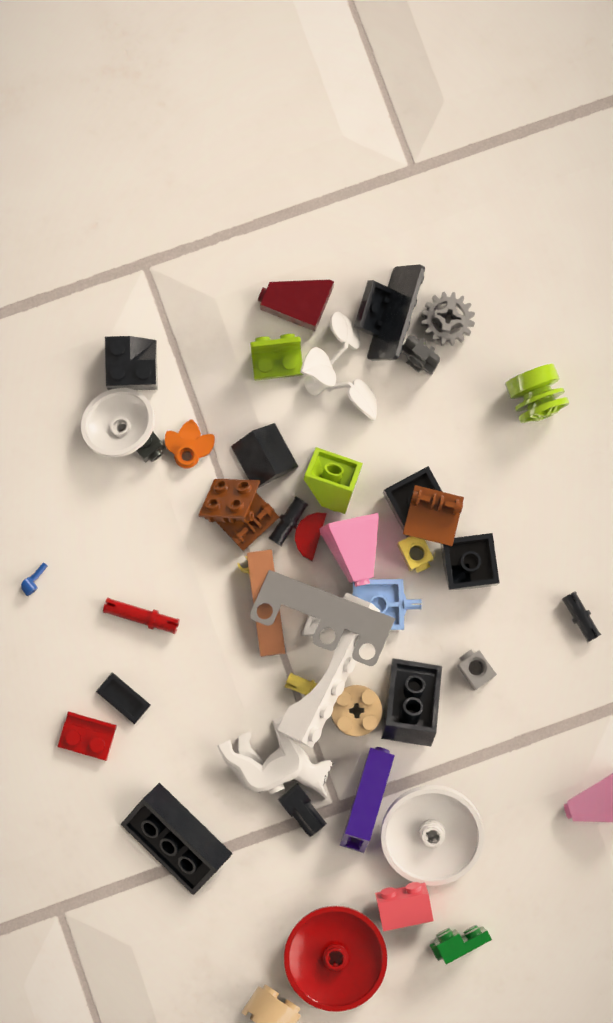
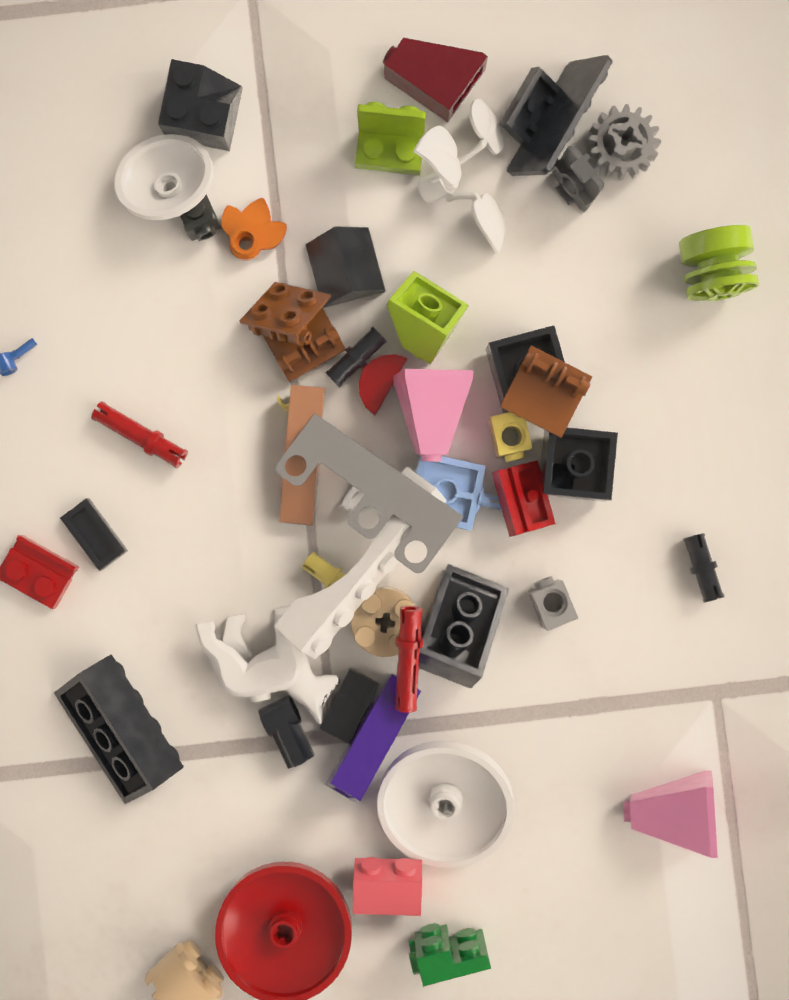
camera: 20 degrees right, 5 degrees up
none -> black tile [319,668,379,744]
none -> red pin [395,605,424,713]
none -> red plate [491,460,556,537]

